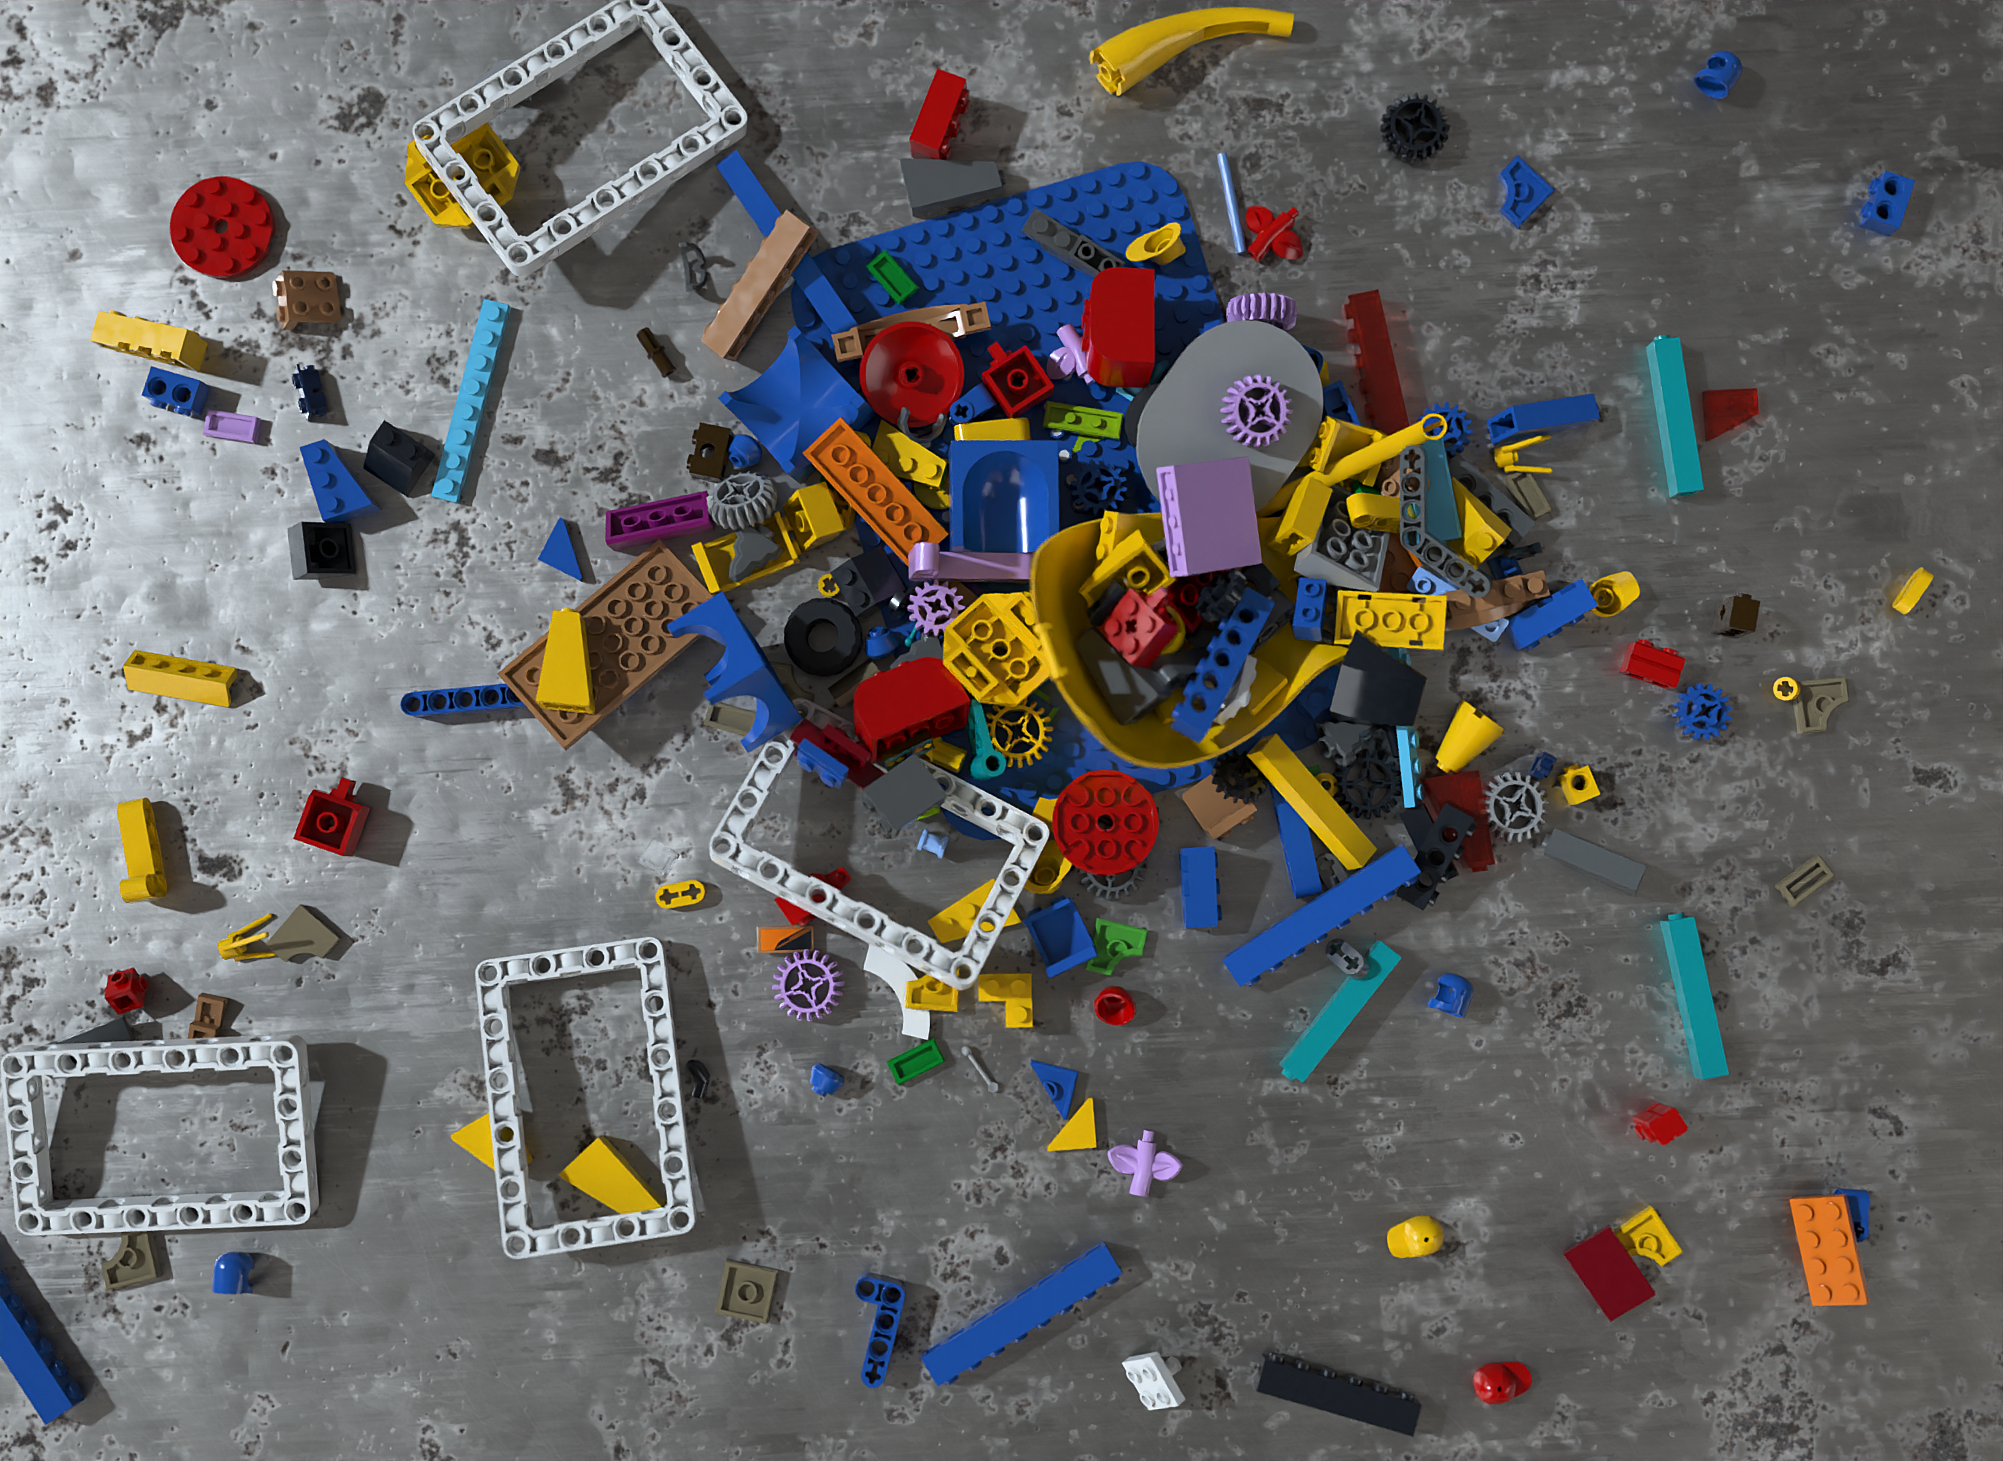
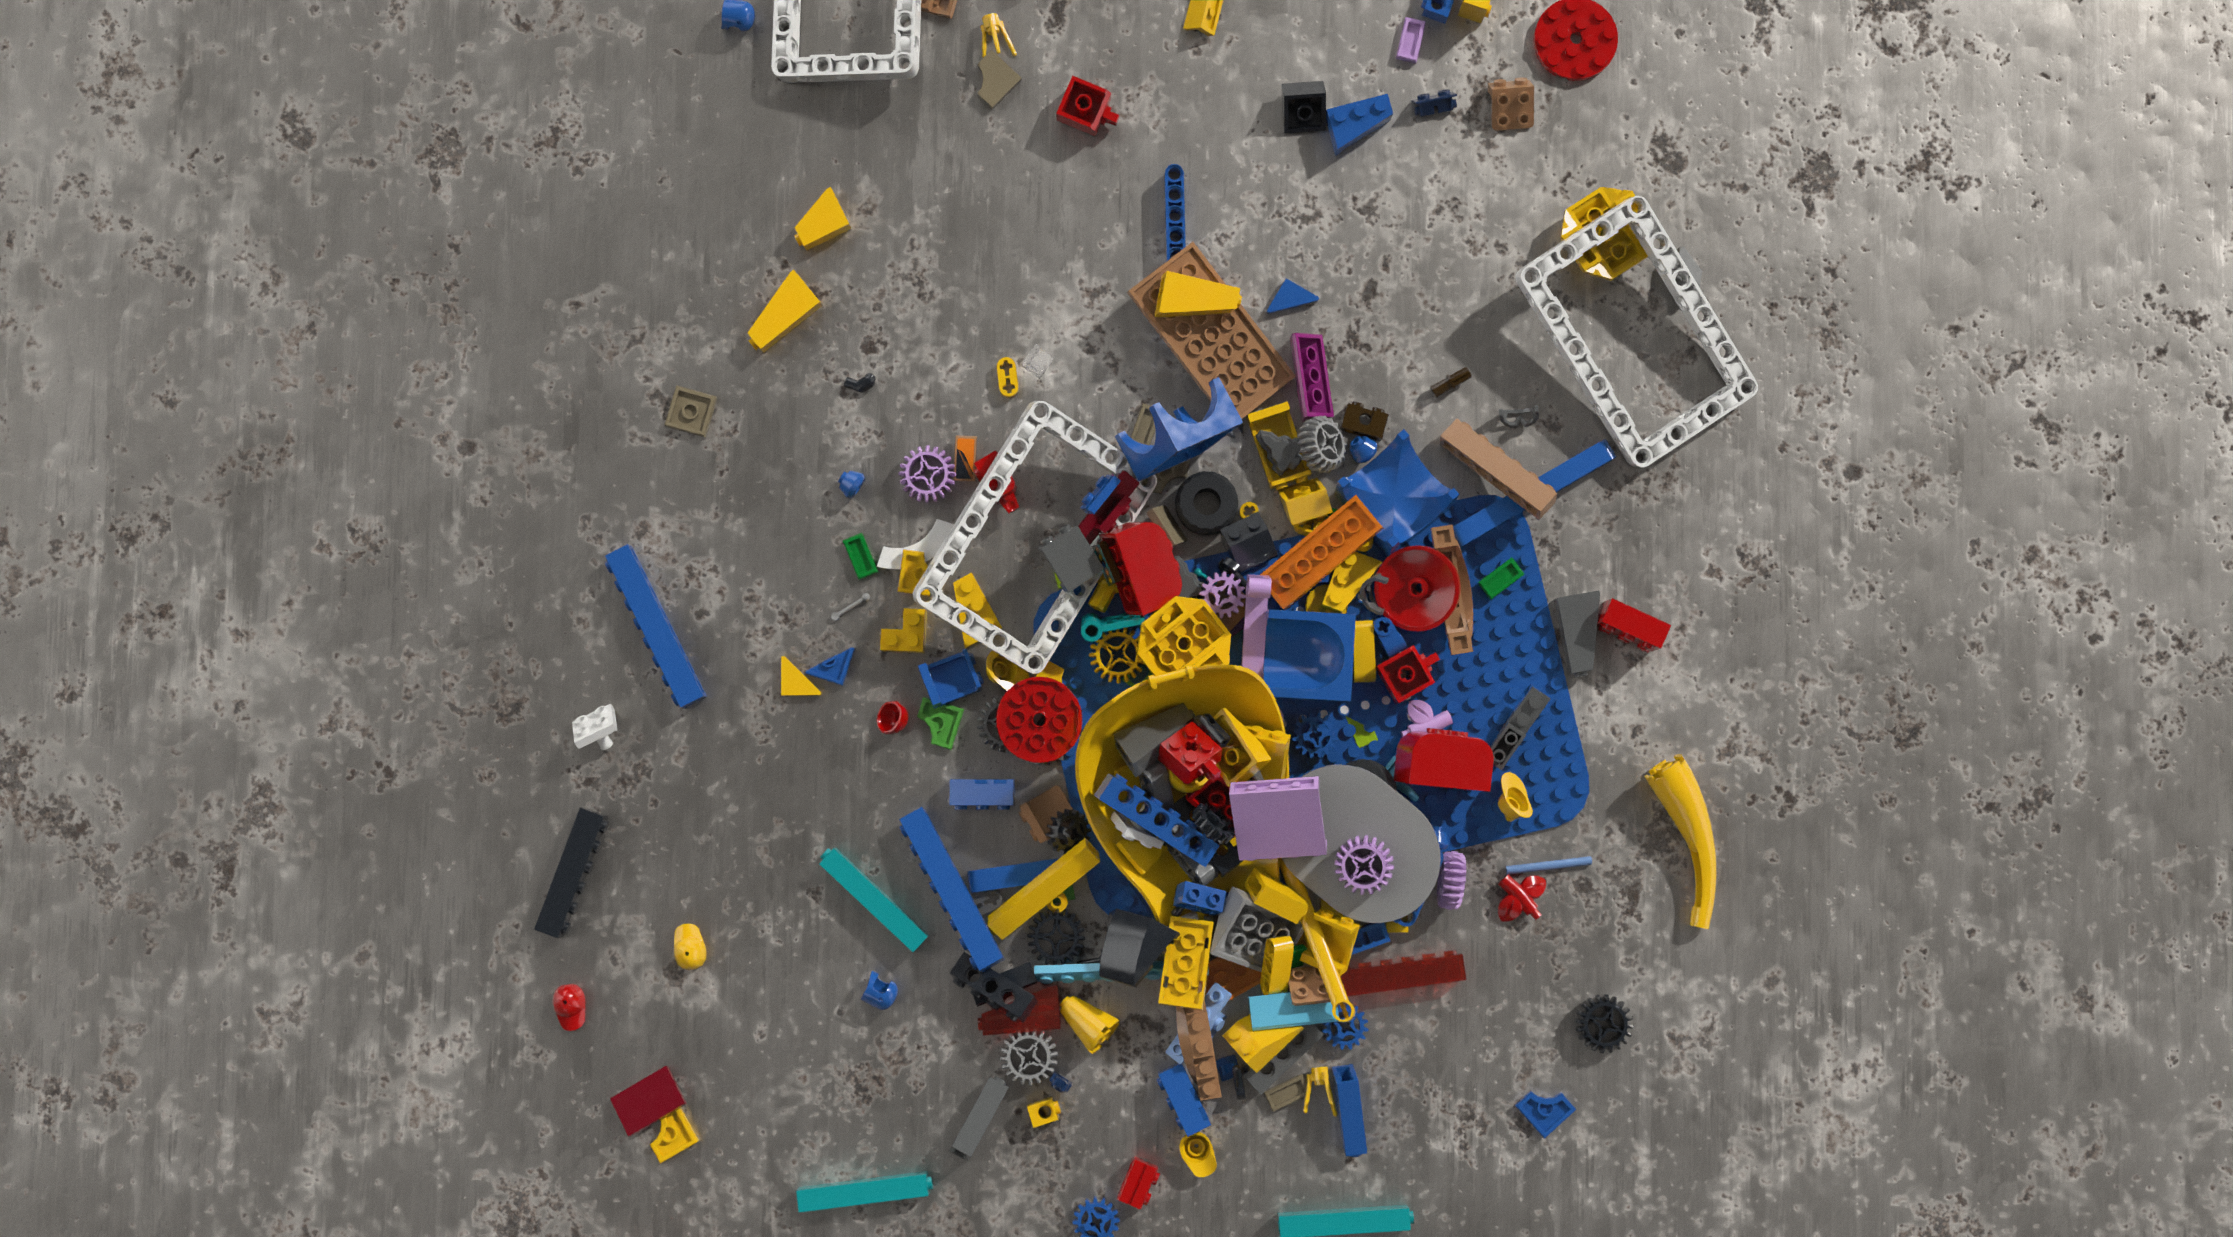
camera: 90 degrees right, 0 degrees up
black slope [363,420,436,497] -> none
medium azure plate [431,299,511,504] -> none
white beam [475,937,697,1259] -> none
blue beam [855,1272,906,1388] -> none
blue cone [864,626,899,659] -> none
light blue bush [917,828,950,859] -> none
lime tile [1043,401,1124,441] -> none
lavender plant [1108,1130,1183,1197] -> none
dark grey rock [1316,720,1377,767] -> none
flat silver beam [1325,938,1369,980] -> none
dark grey beam [1400,445,1493,598] -> none
red brick [1633,1102,1688,1146] -> none

